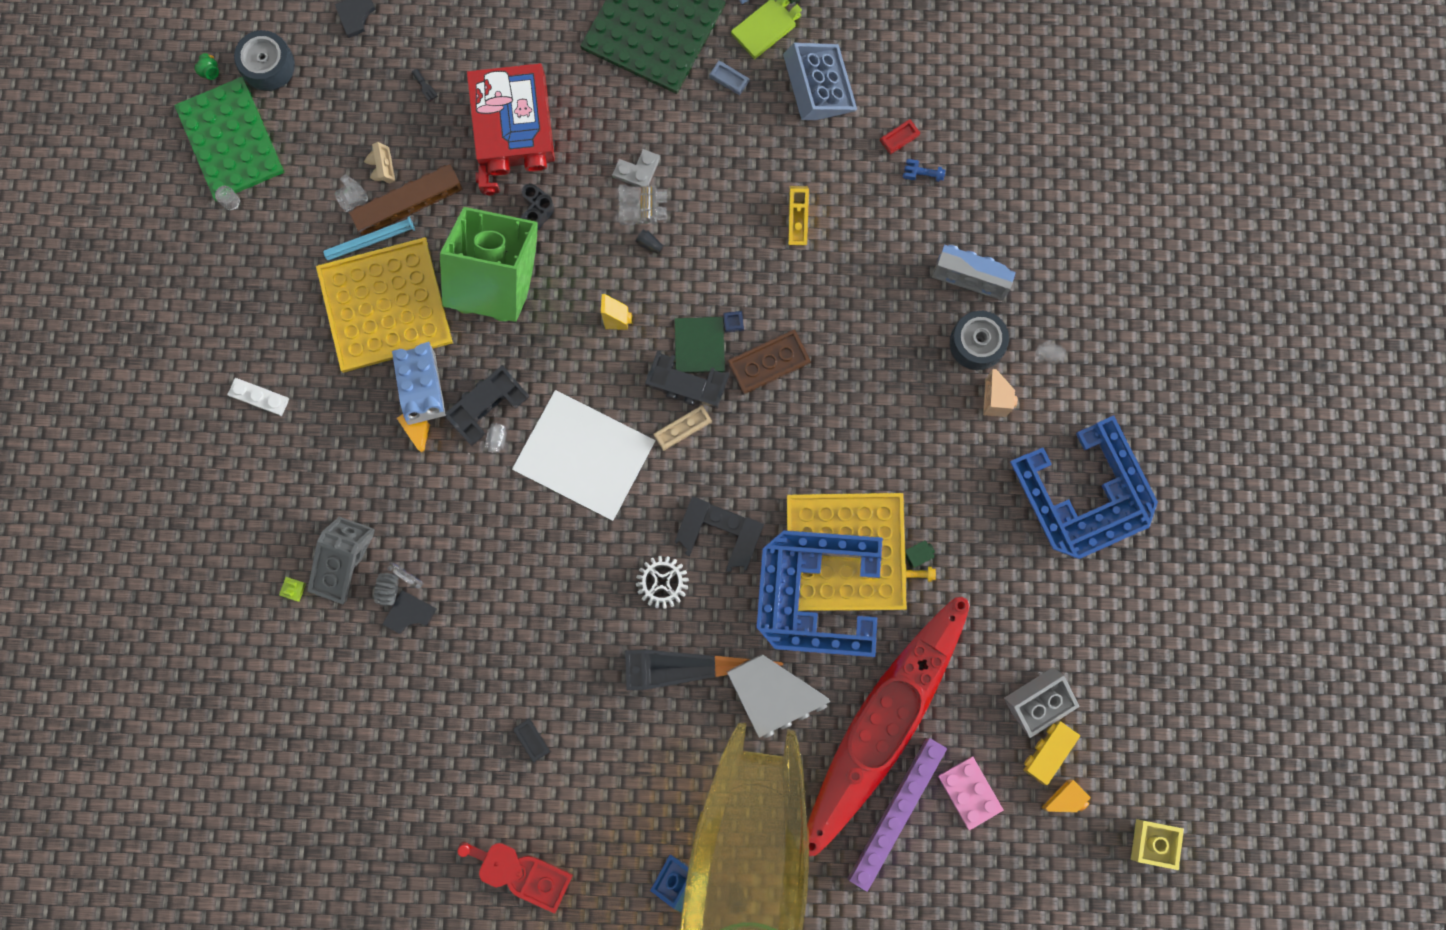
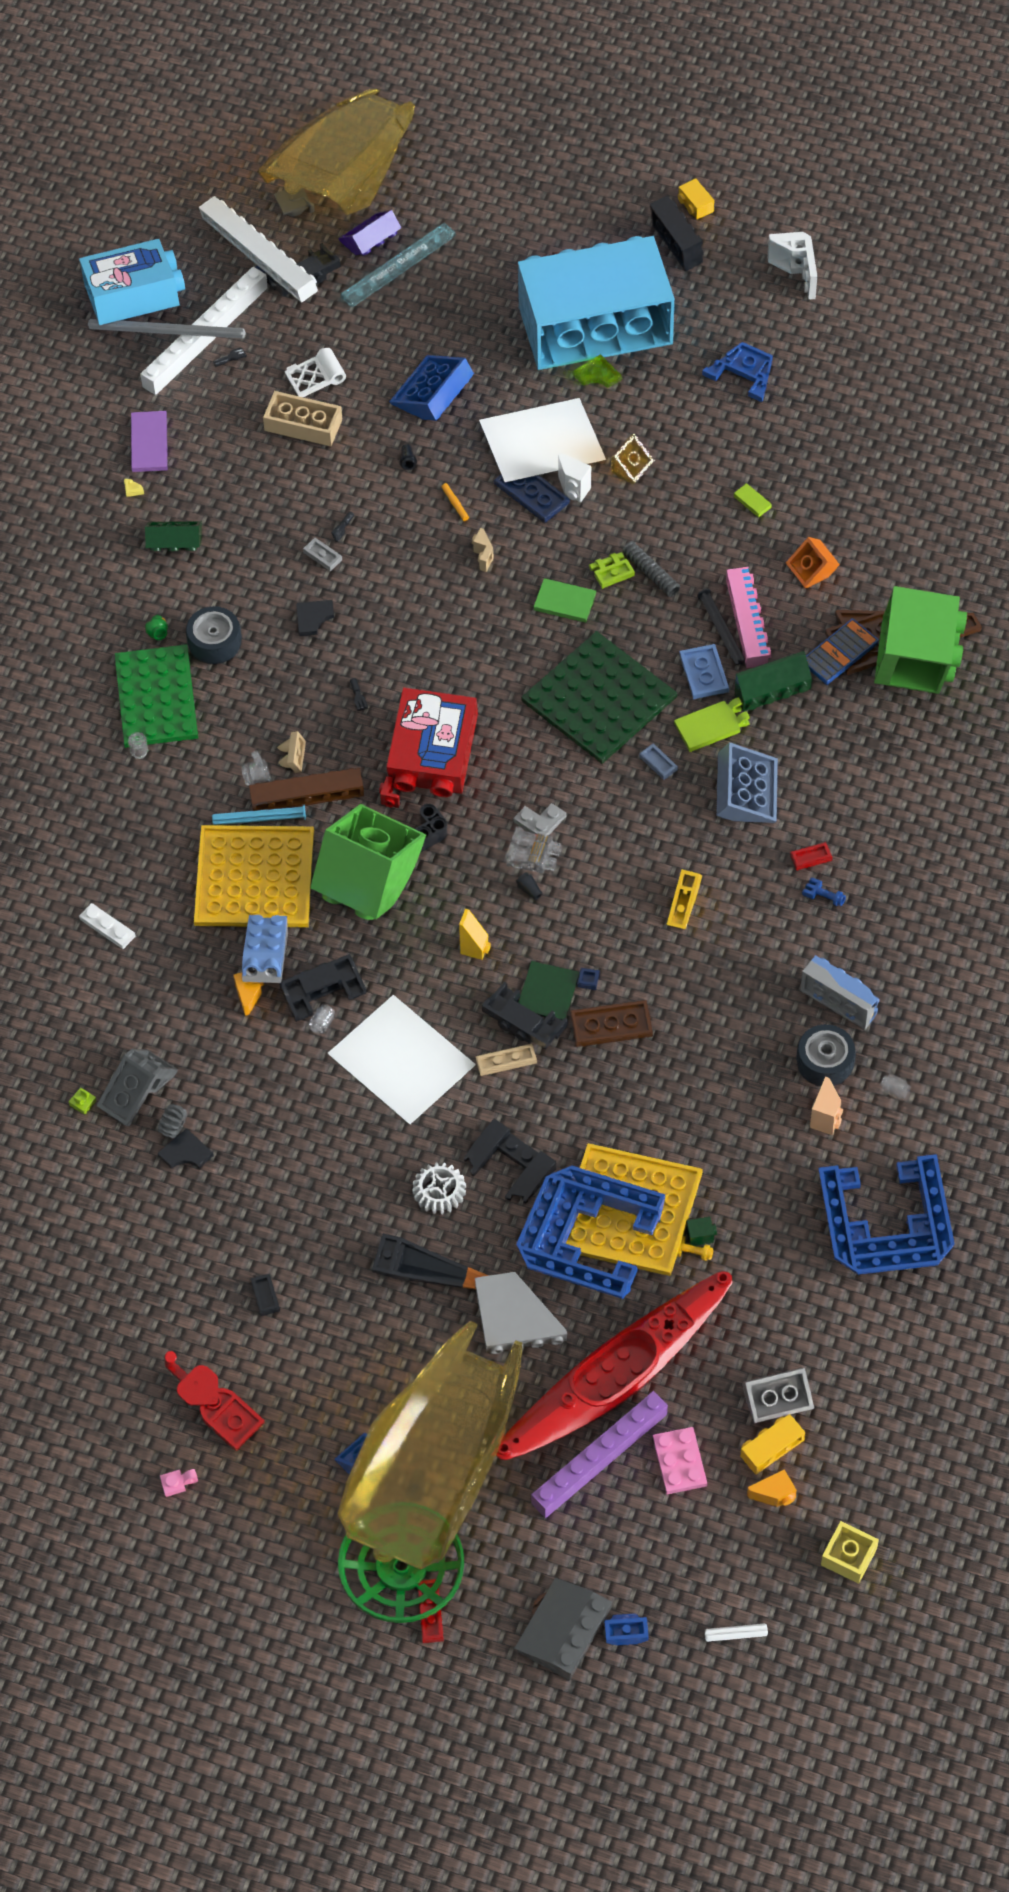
camera: 20 degrees right, 20 degrees down
clear tile [387,562,424,589] -> none

